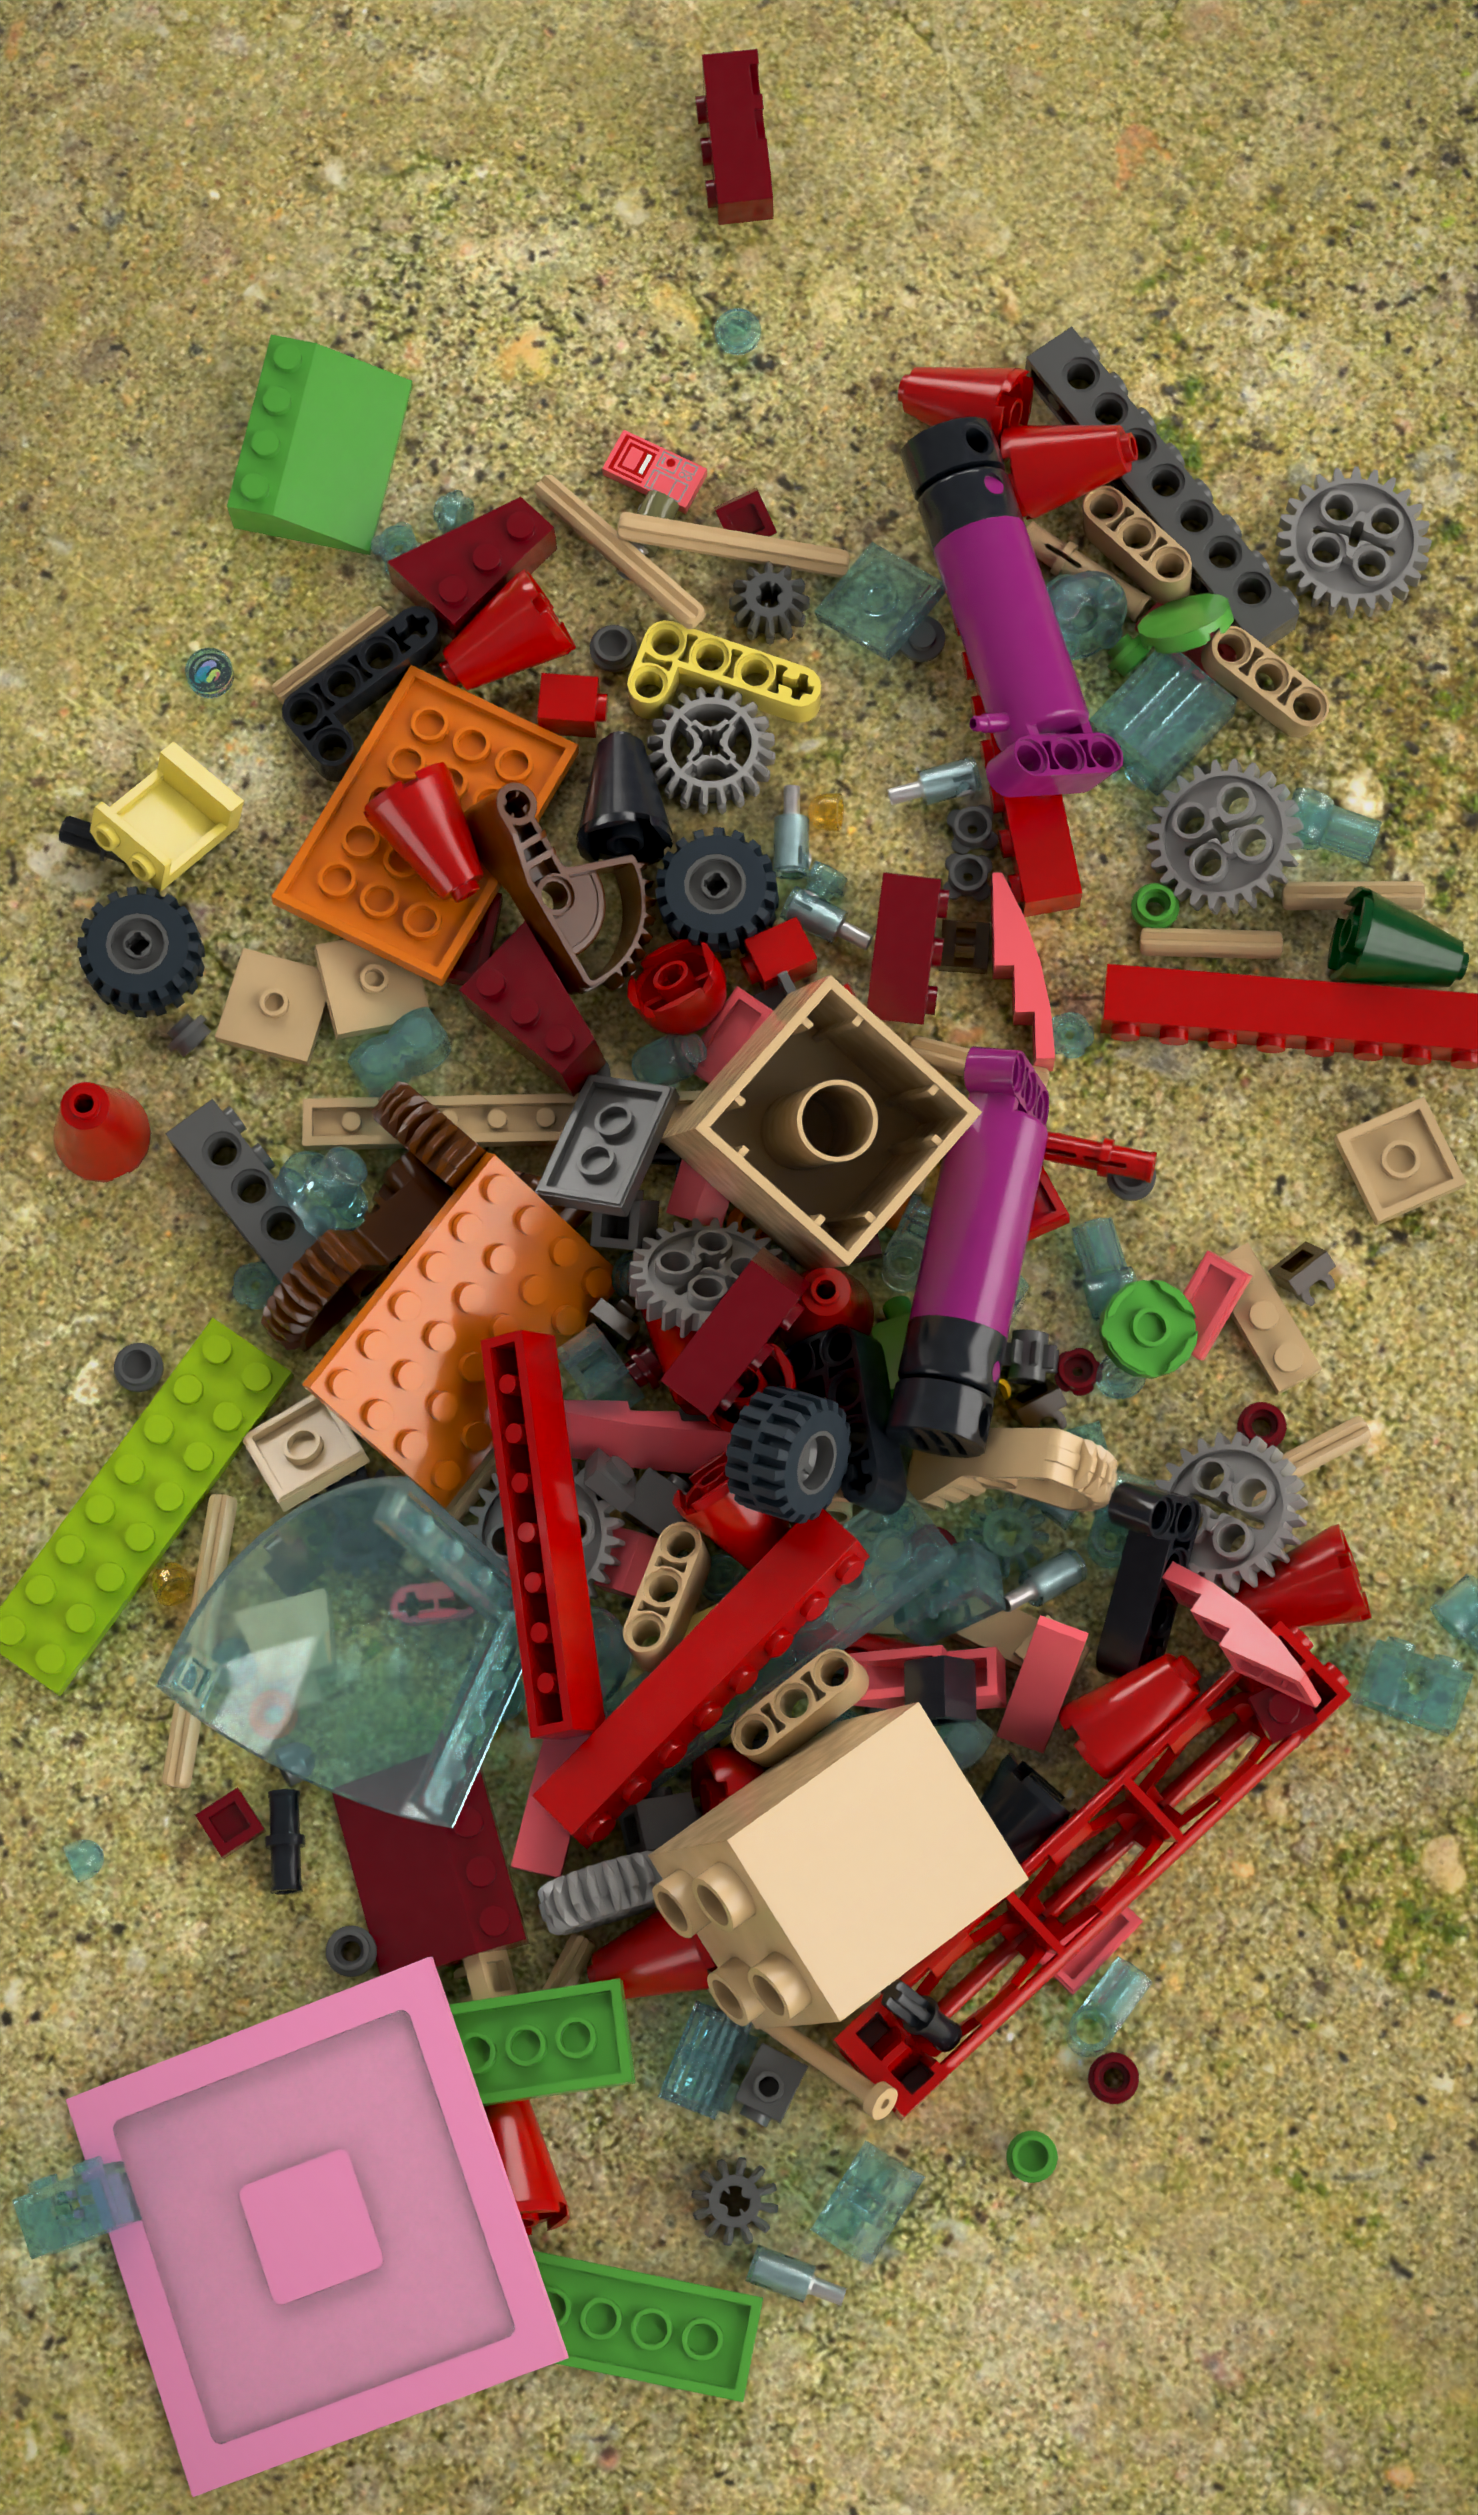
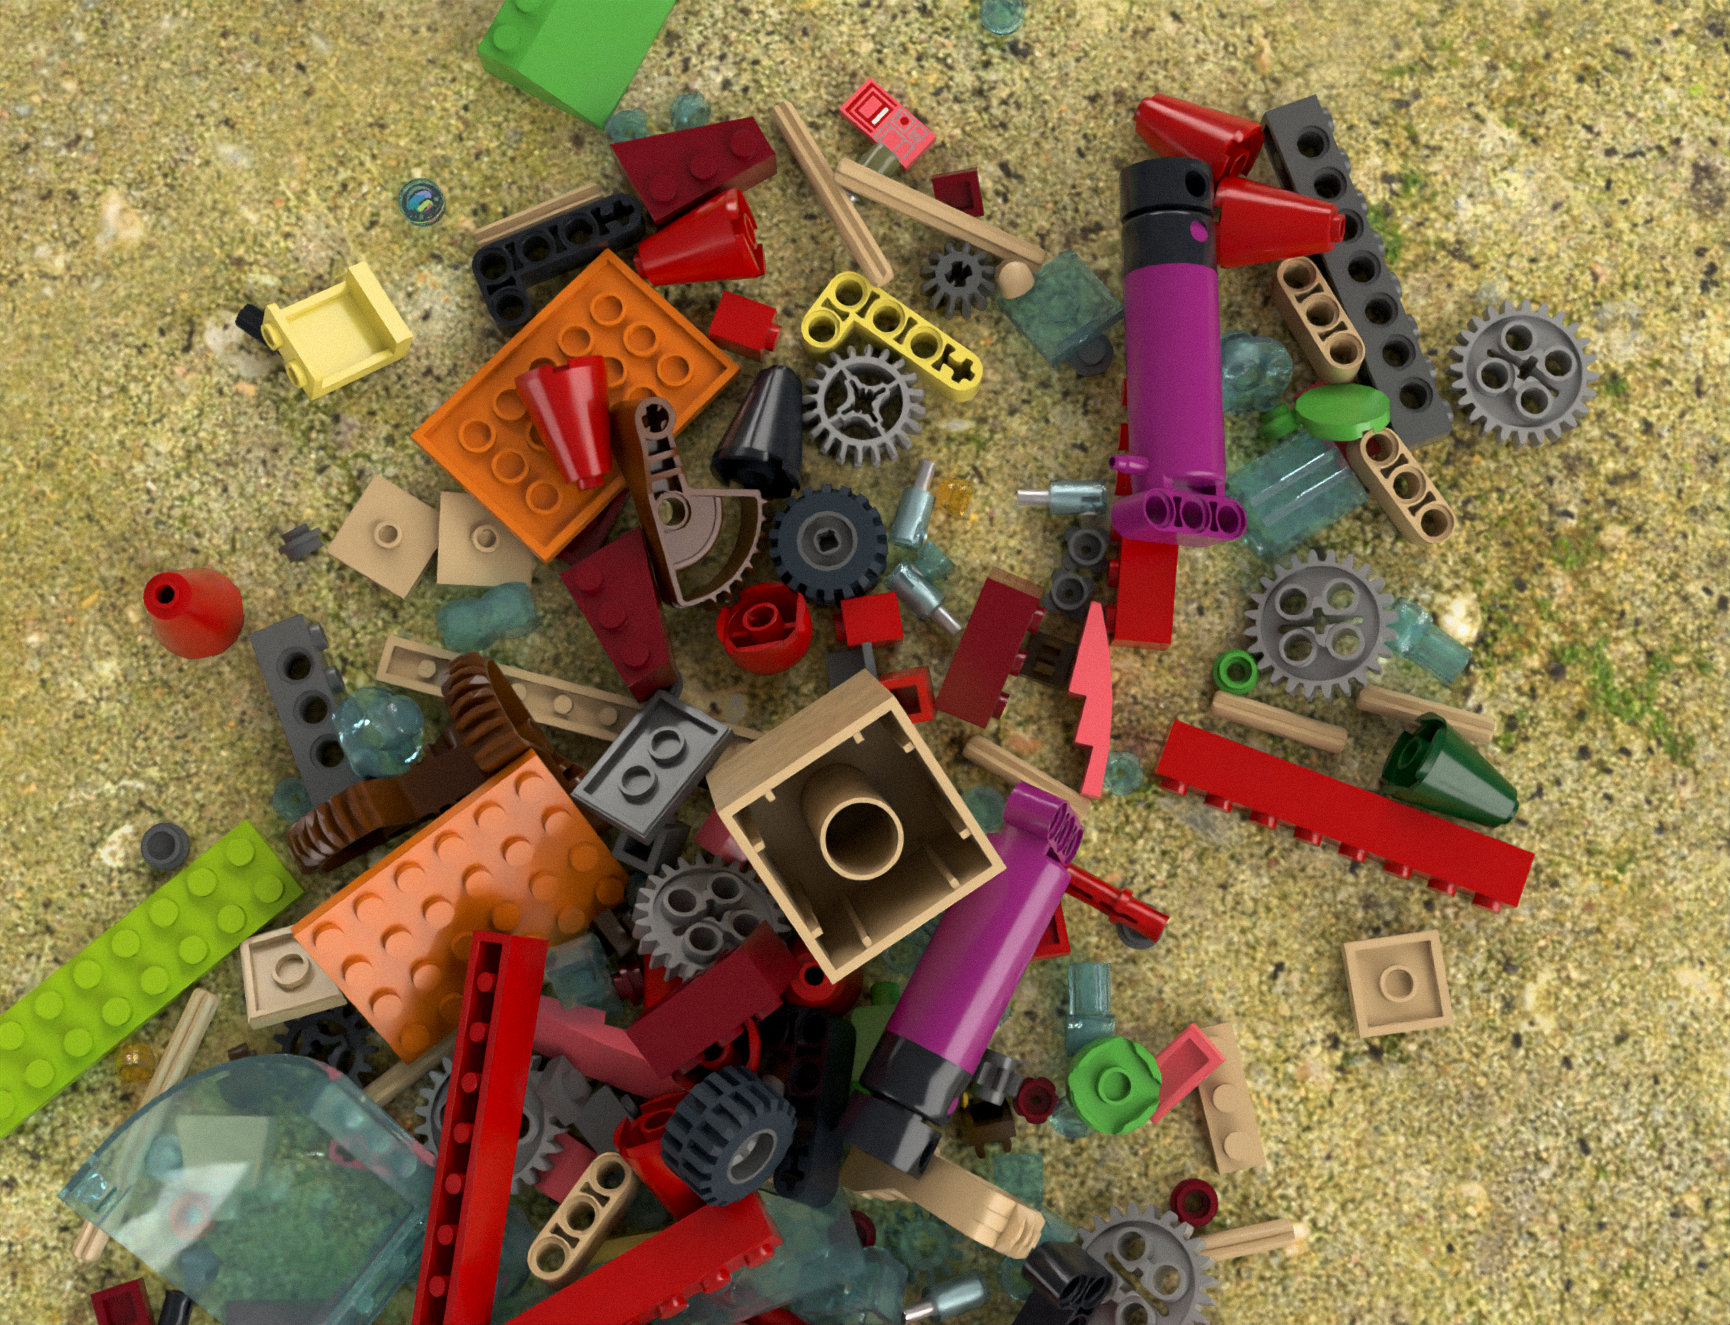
camera: 10 degrees right, 5 degrees up
black wheel [77,886,205,1018] -> none
dark grey plate [590,625,637,672] -> none
clear light blue arm [632,1033,707,1086] -> none
coral tile [682,986,773,1084] -> none
tan pin [1026,521,1151,623] -> none
dark brown tile [1268,1241,1336,1306] -> none
none -> tan hinge [994,258,1035,299]

